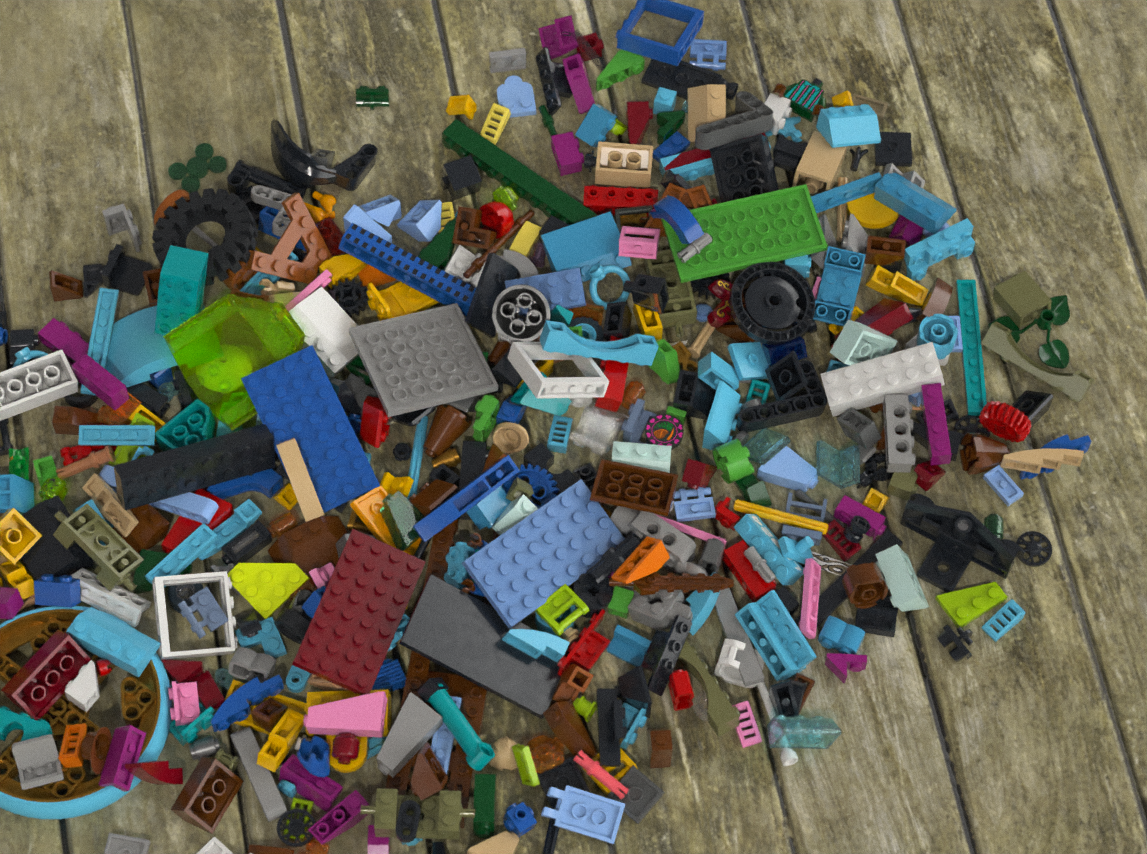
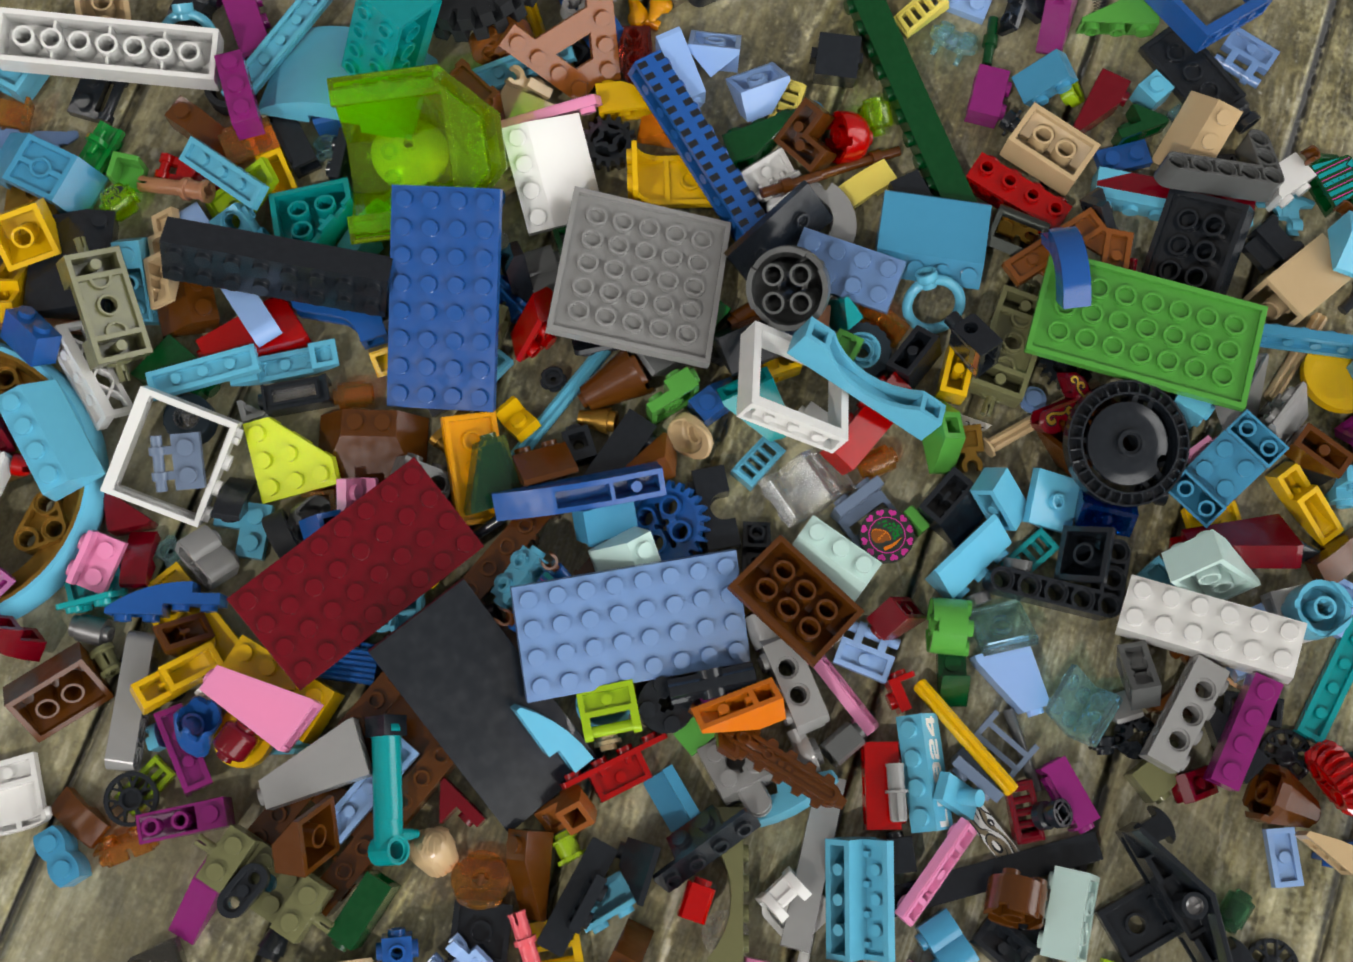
camera: 30 degrees right, 15 degrees up
tan slope [276,438,324,522] -> none
olive slope [506,477,533,501] -> none
lime tile [512,744,540,787] -> none
bush [529,243,546,268] -> none
bright pink tile [619,226,660,259] -> none
light grey axle [677,233,712,263] -> none
yellow slope [862,488,890,514] -> none
none -> dark red slope [439,778,488,827]
none -> clear light blue plate [929,21,978,67]

